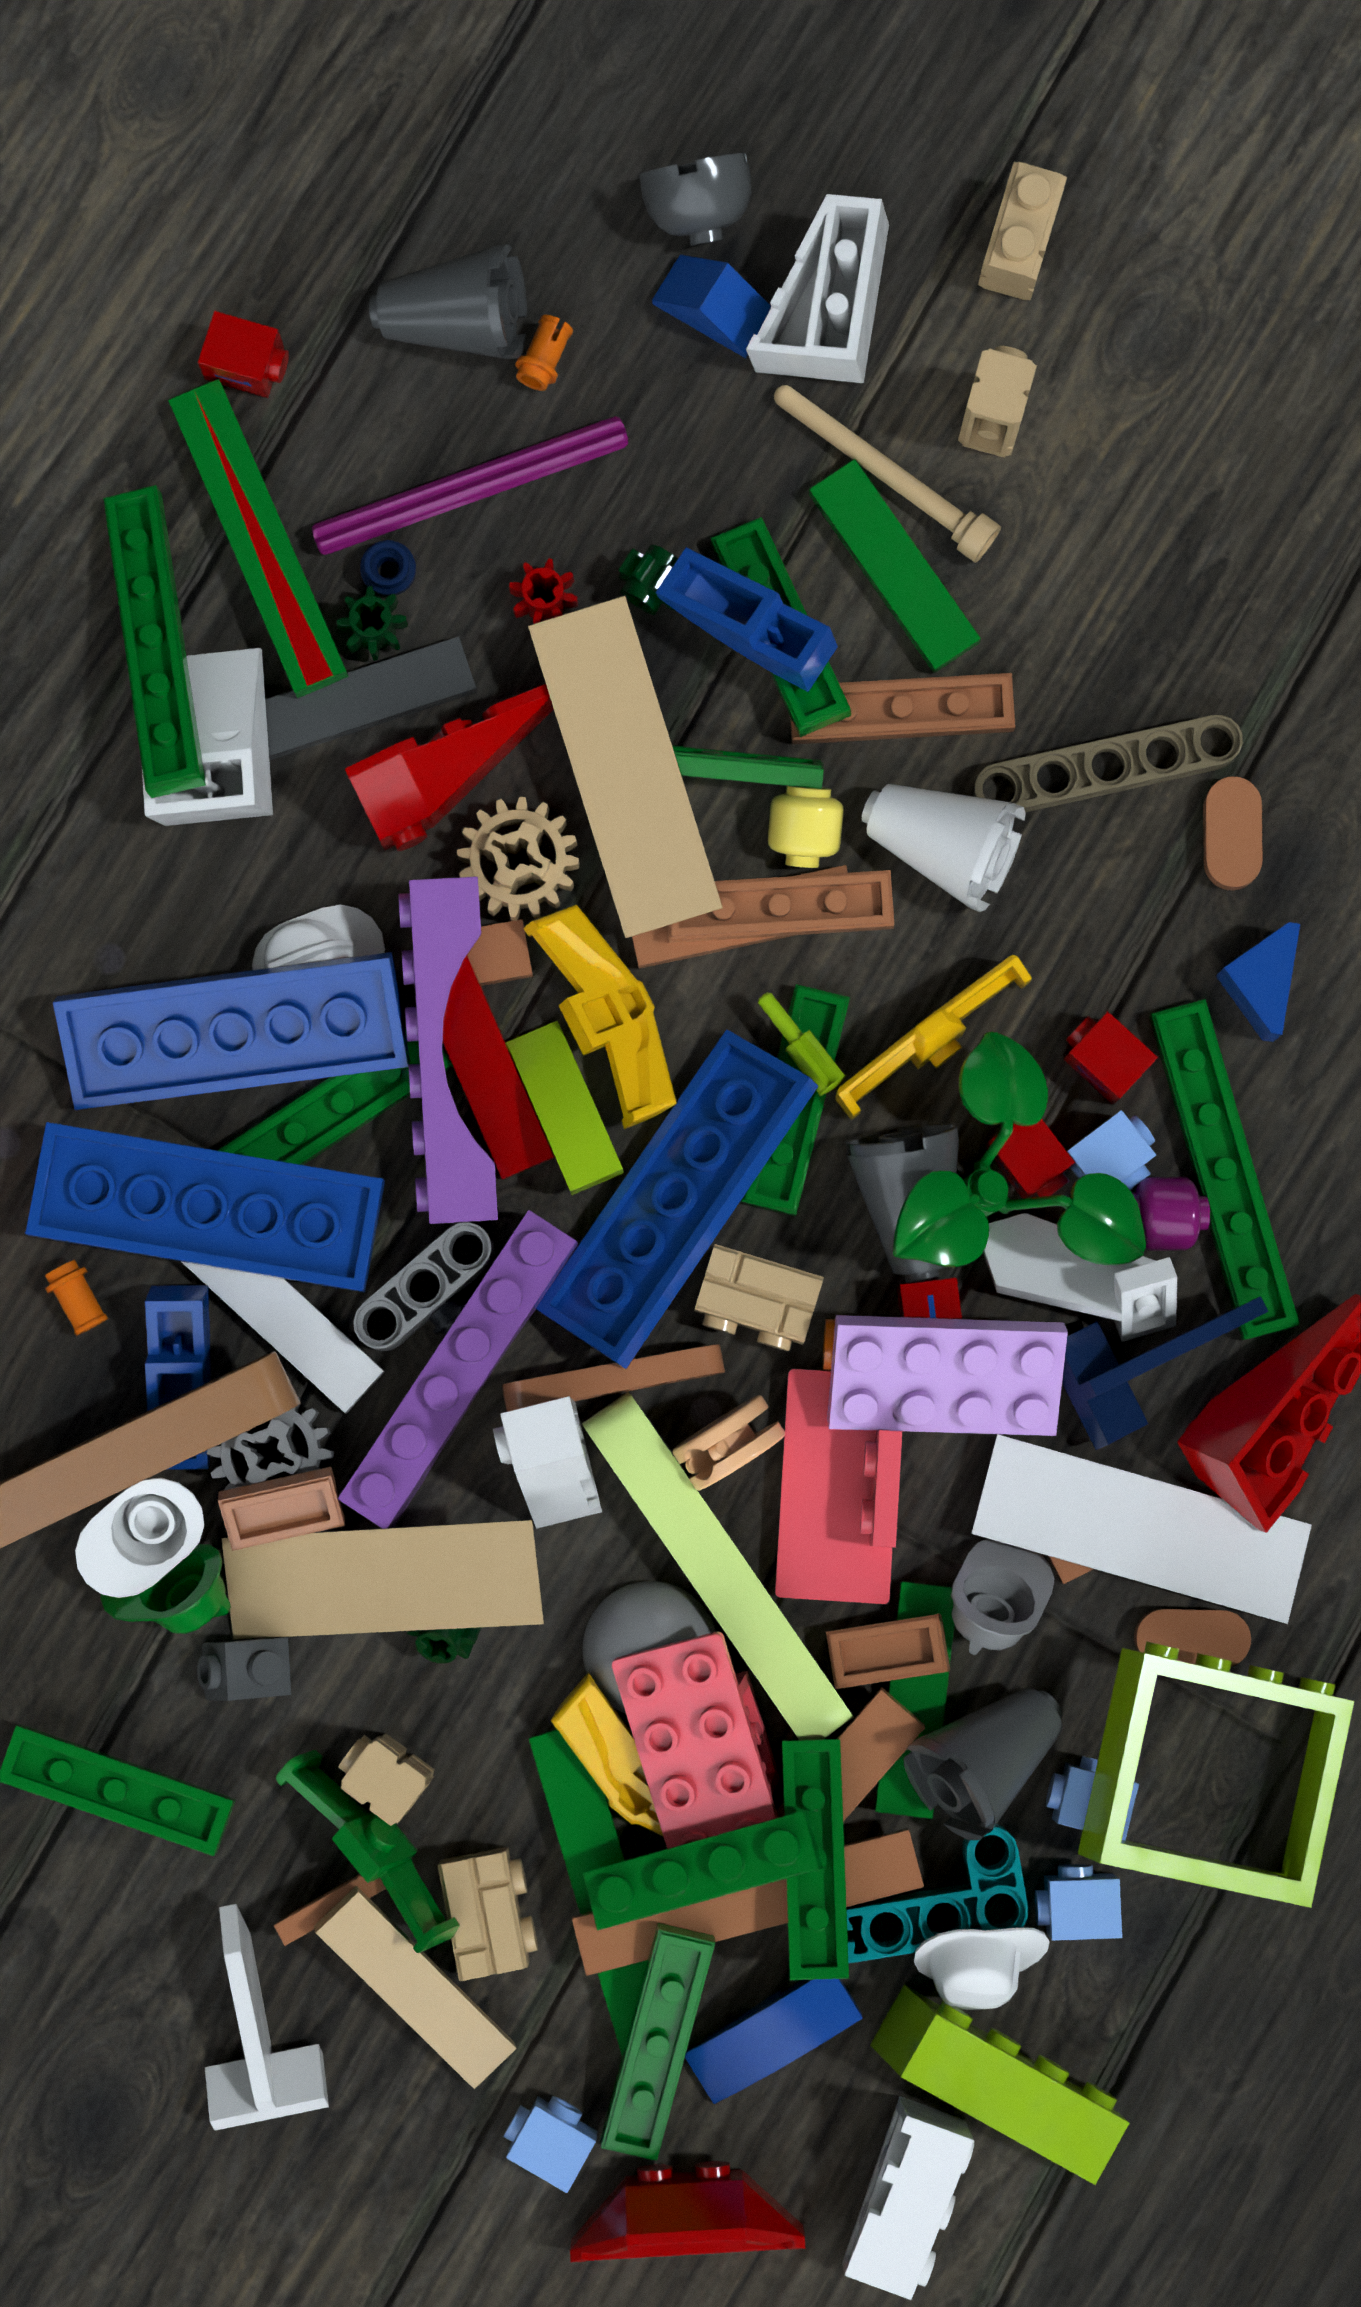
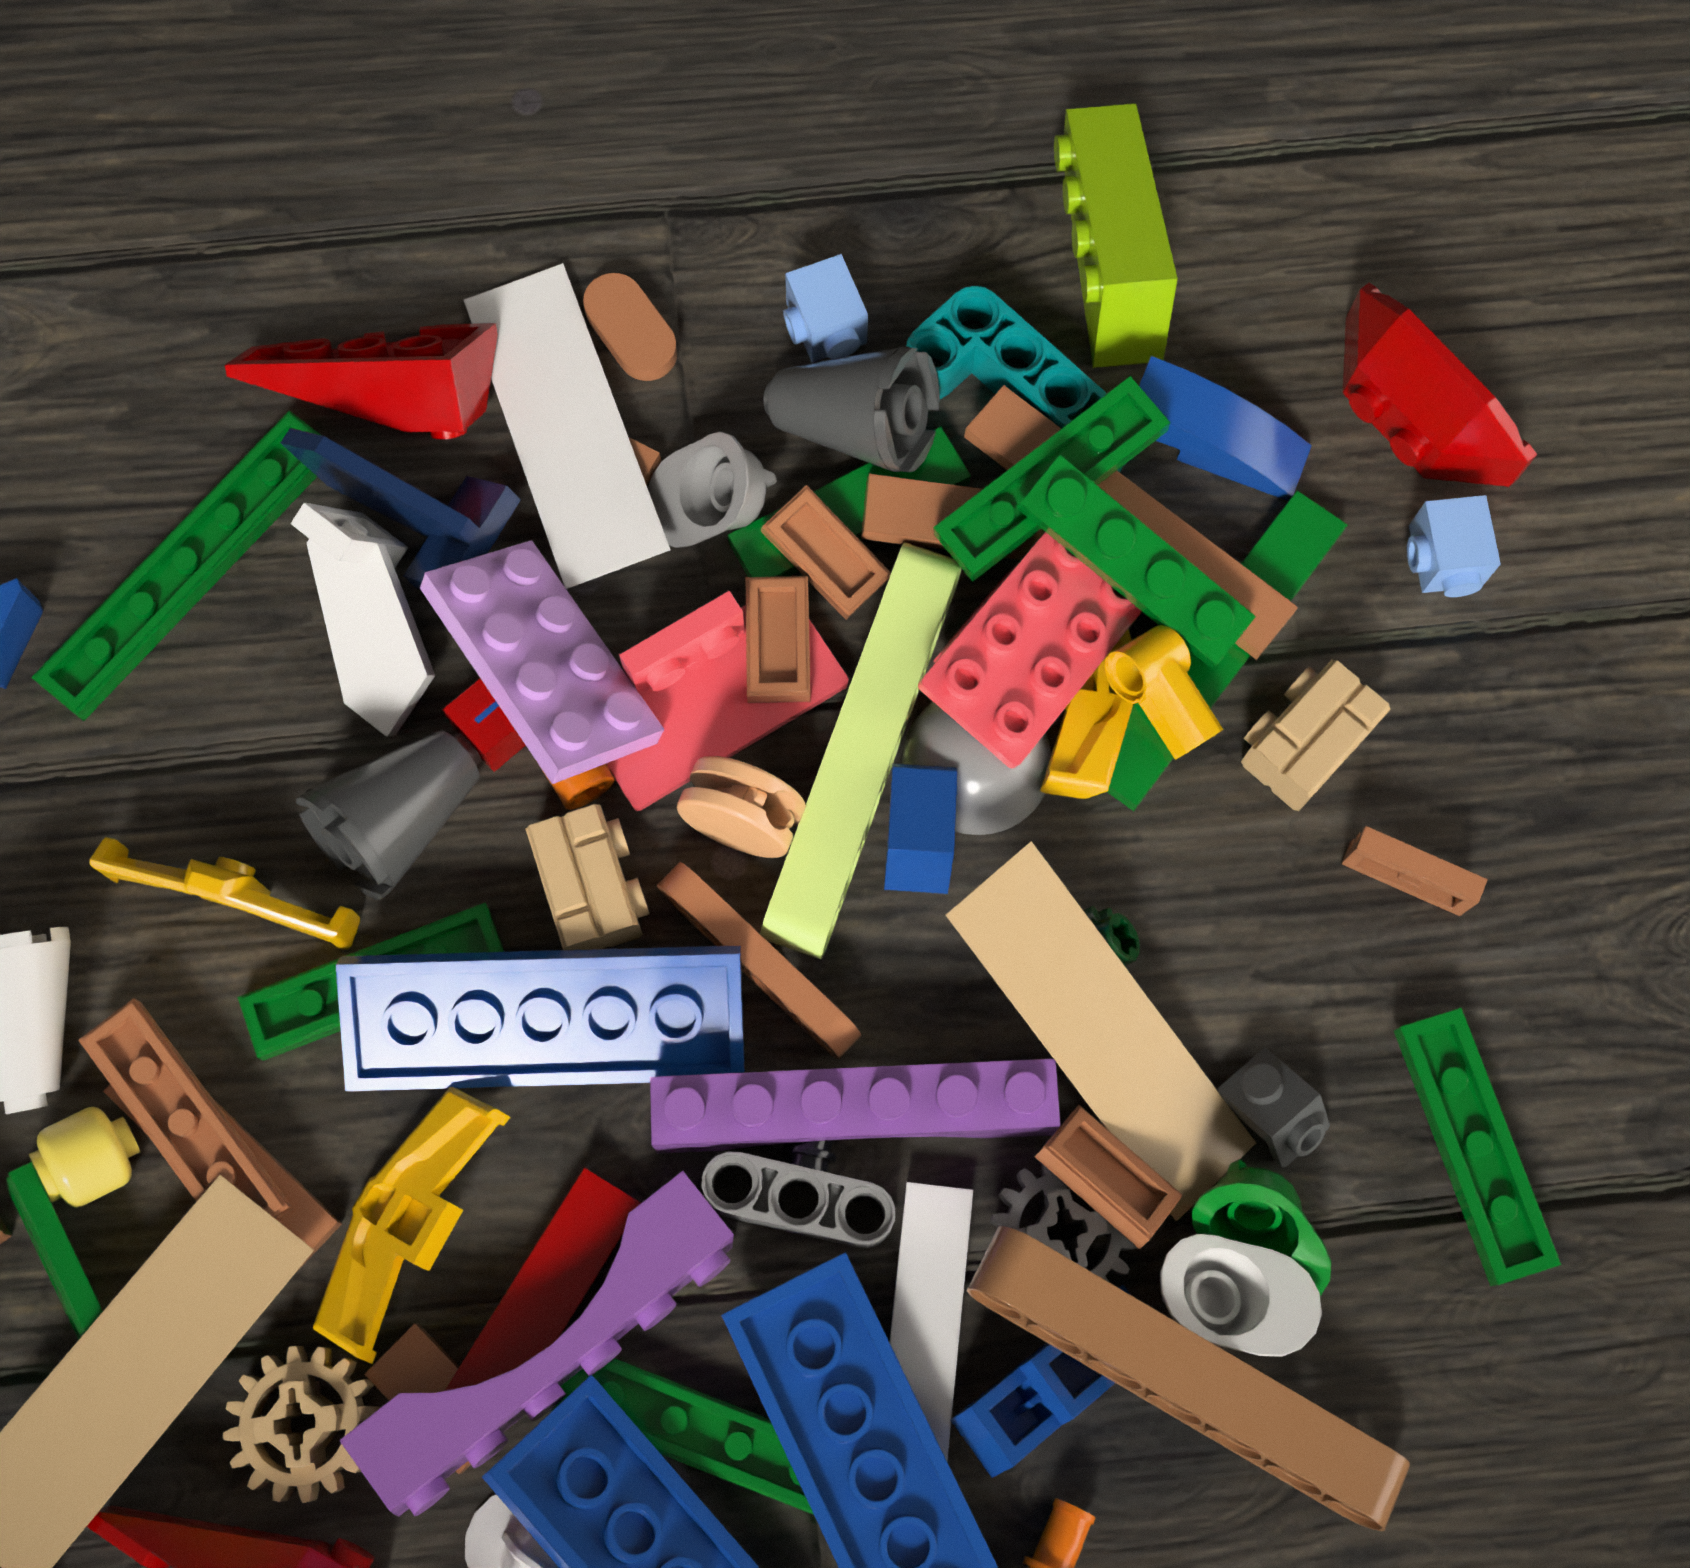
camera: 130 degrees left, 10 degrees down
white piece [205,1904,329,2130] -> none
green plate [276,1750,460,1953] -> none
tan tile [314,1886,517,2089] -> none
tan brick [338,1733,434,1826] -> none
white wedge [493,1396,602,1529] -> none
lime slope [506,1020,624,1195] -> none
green tile [600,1923,715,2161] -> none
lime axle [758,992,846,1096] -> none
white wedge [842,2096,975,2300] -> none
green plant [893,1032,1146,1267] -> none
white piece [914,1928,1050,2010] -> none
red brick [984,1119,1075,1198] -> none
light blue brick [1035,1864,1122,1941] -> none
red brick [1064,1011,1158,1105] -> none
light blue brick [1067,1110,1156,1190] -> none
lime window [1078,1641,1354,1908] -> none
magenta head [1132,1177,1210,1251] -> none
none -> nougat tile [745,576,810,703]
none -> blue slope [884,763,957,894]
none -> yellow piece [1105,625,1224,760]

